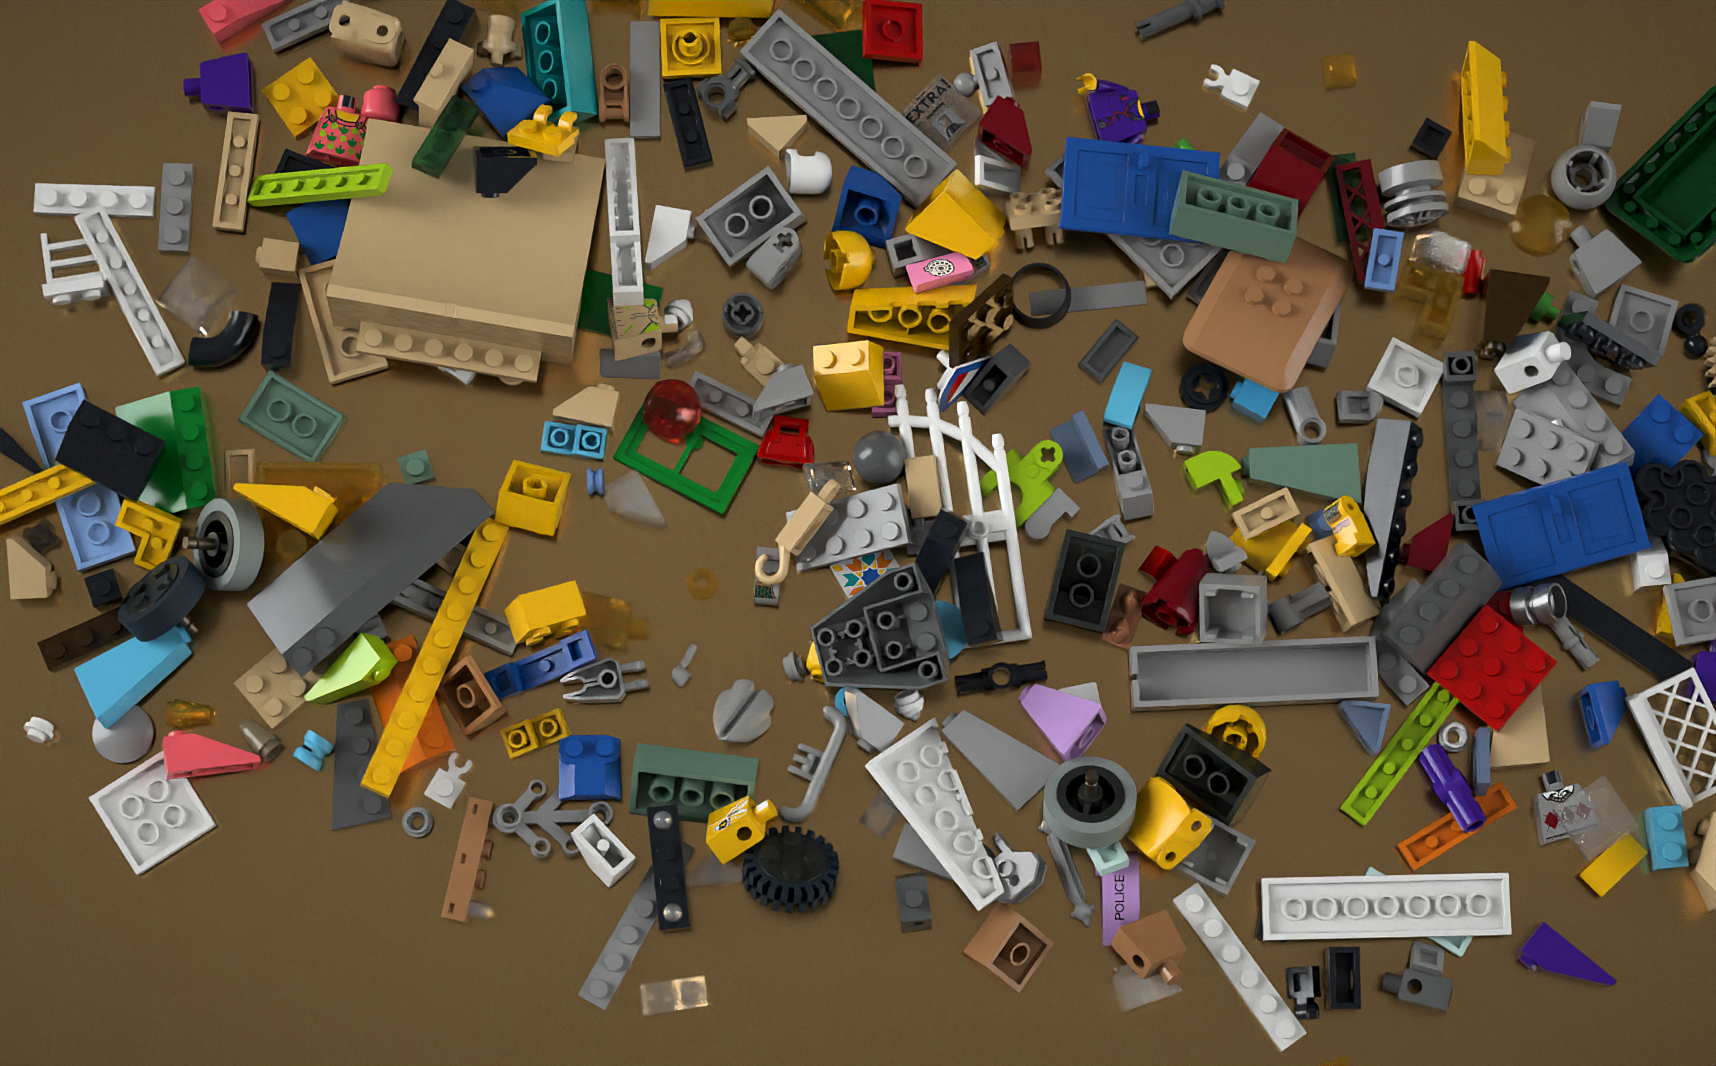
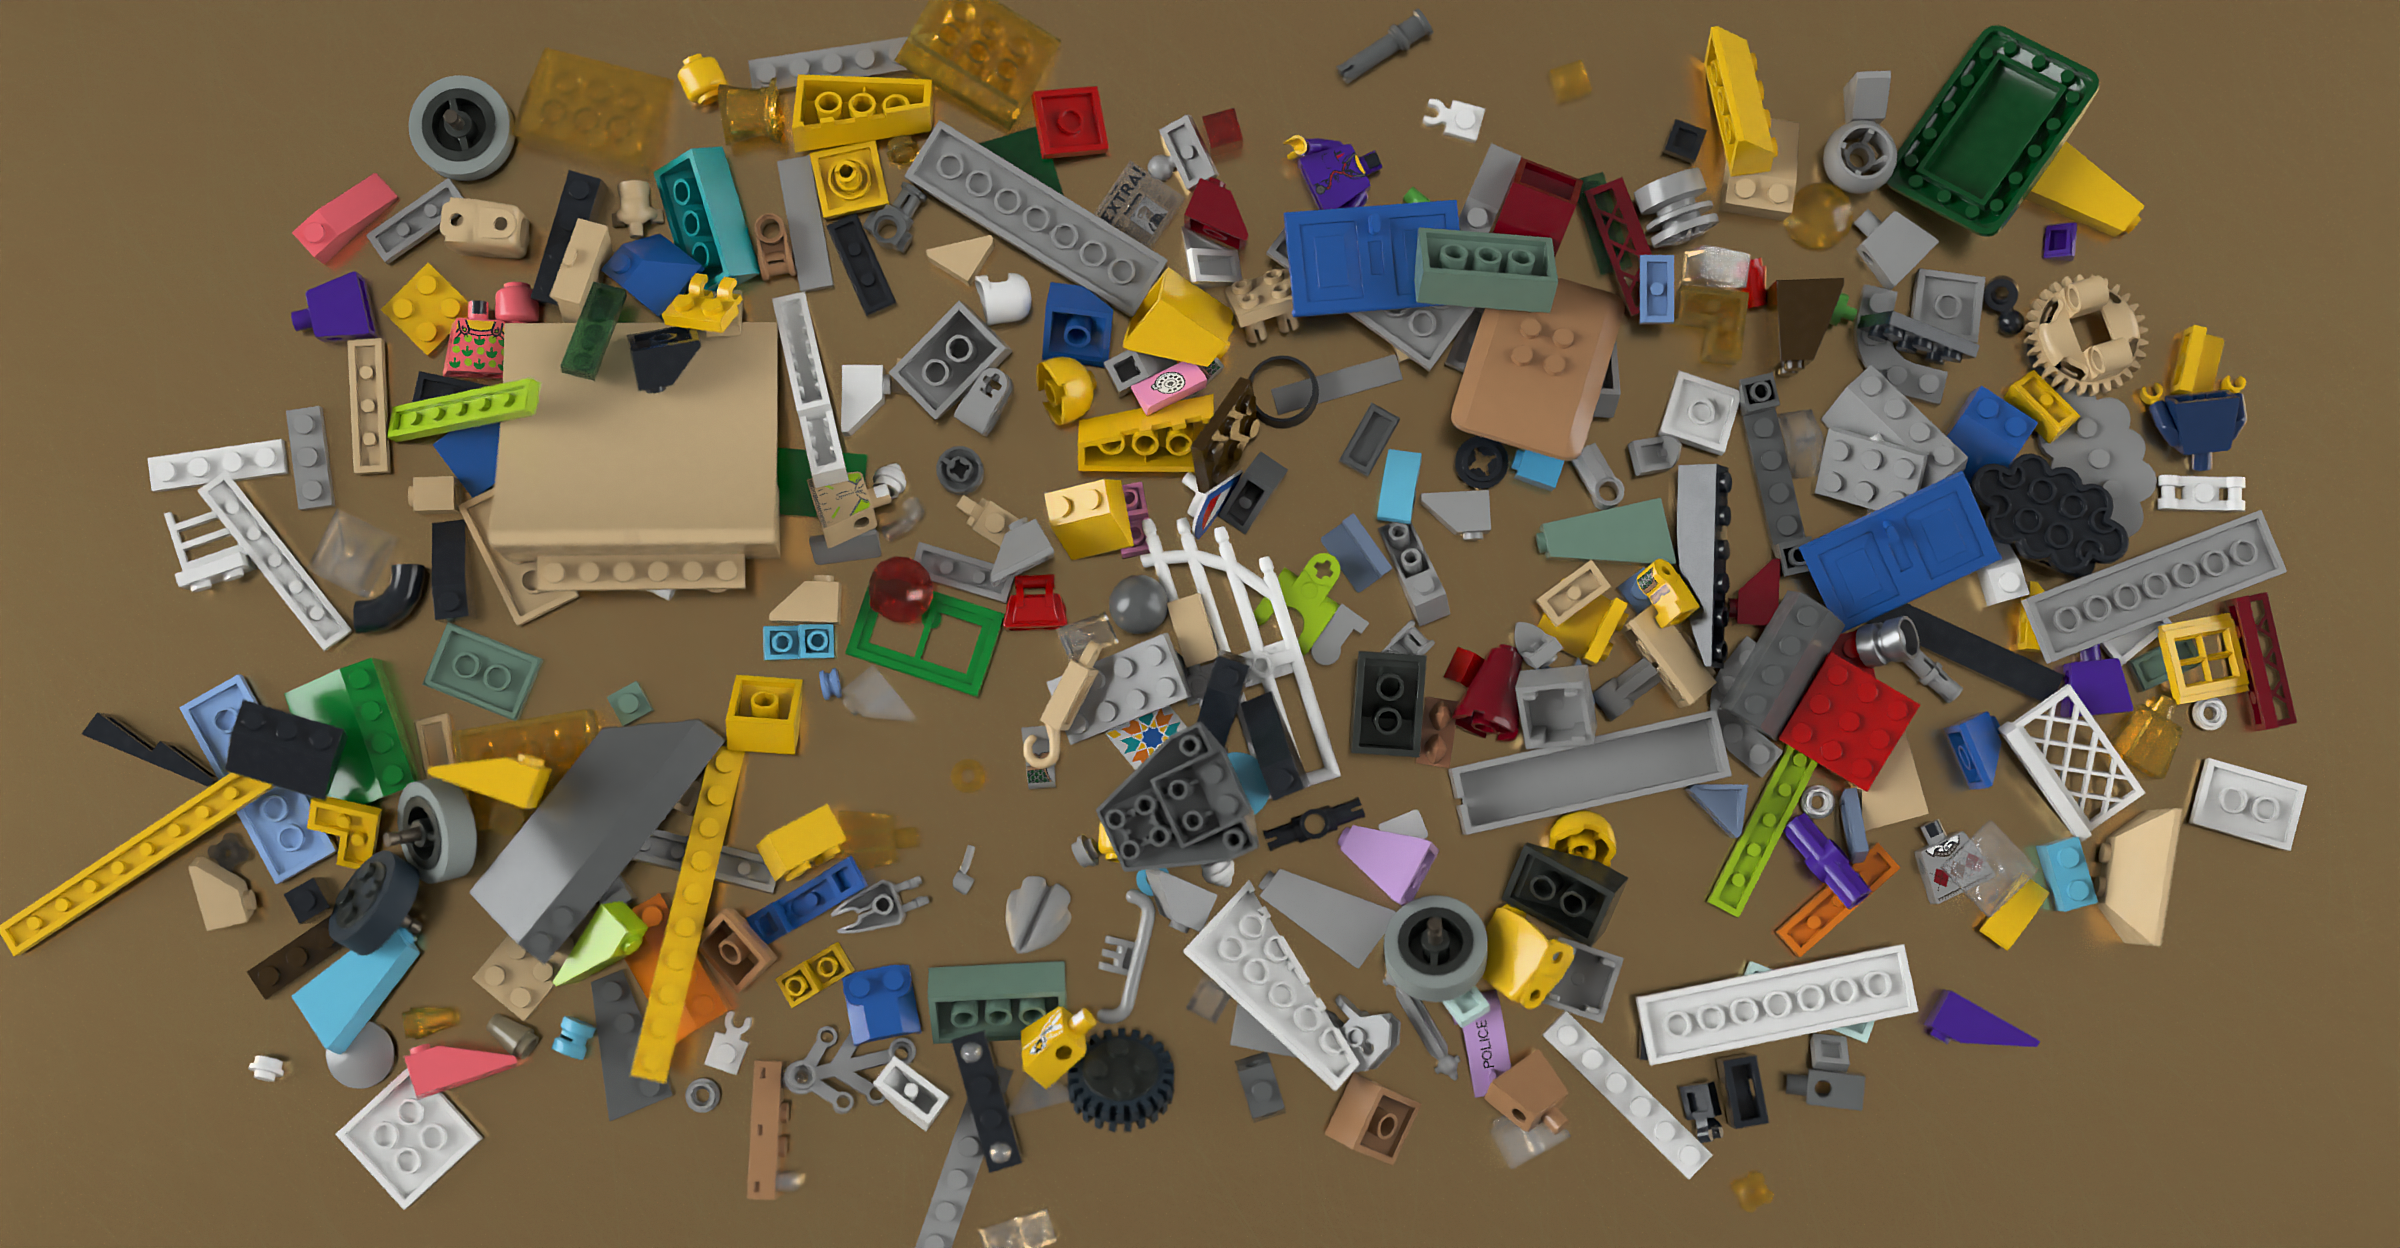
camera: 15 degrees left, 5 degrees up
lime brick [1182,451,1245,510] -> none
white torso [1494,331,1571,394] -> none

